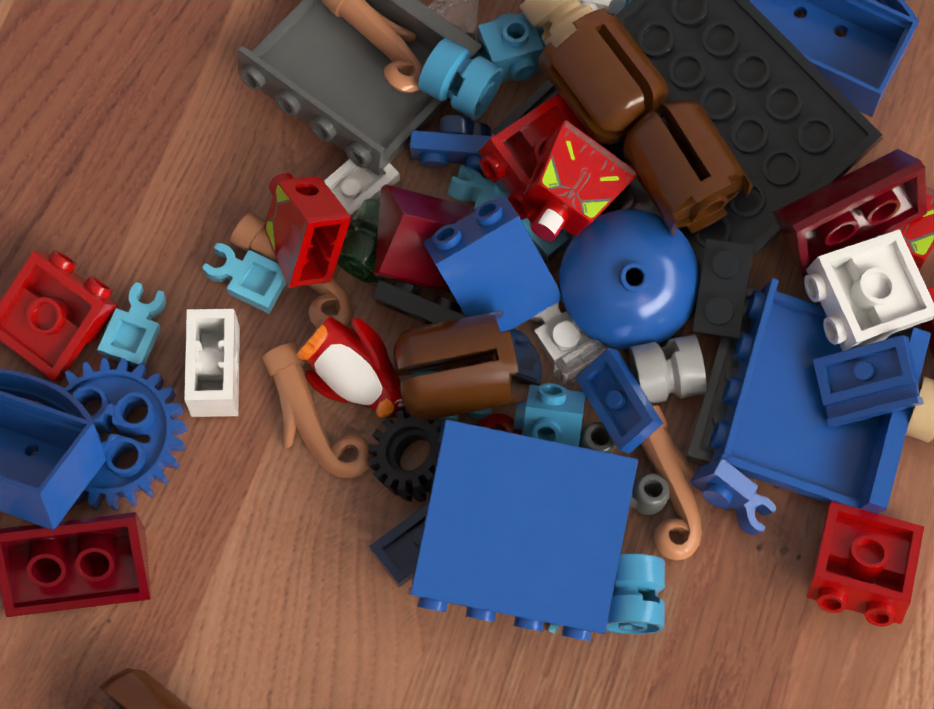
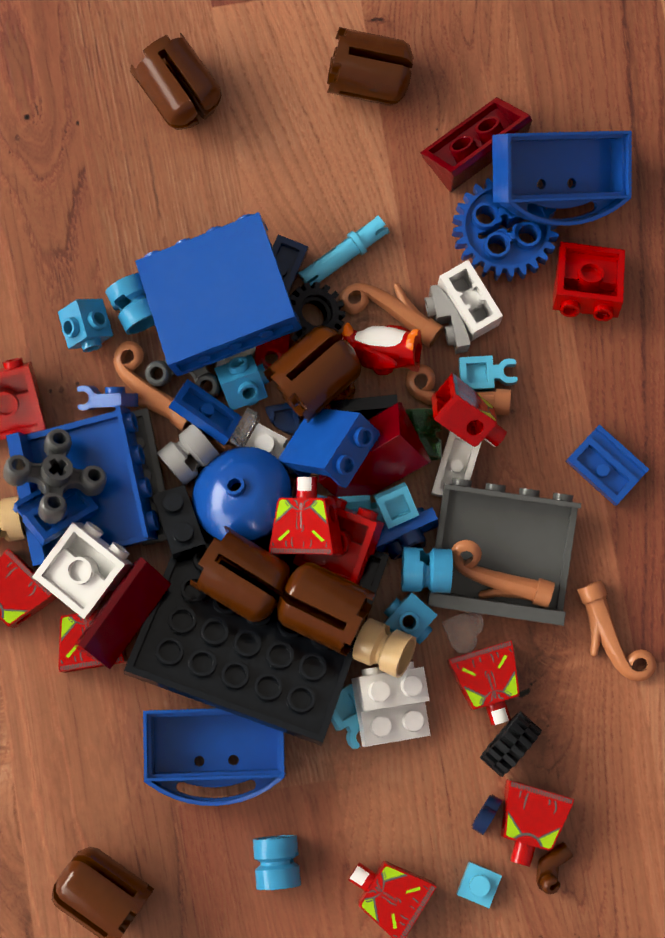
camera: 150 degrees right, 10 degrees up
medium azure plate [97,282,166,368] -> none
none -> dark grey gear [3,429,107,524]
none -> dark azure brick [58,299,113,352]
none -> medium azure pin [298,215,390,286]
none -> medium azure plate [374,482,419,529]
none -> light grey slope [424,285,471,354]
none -> blue plate [565,424,649,506]

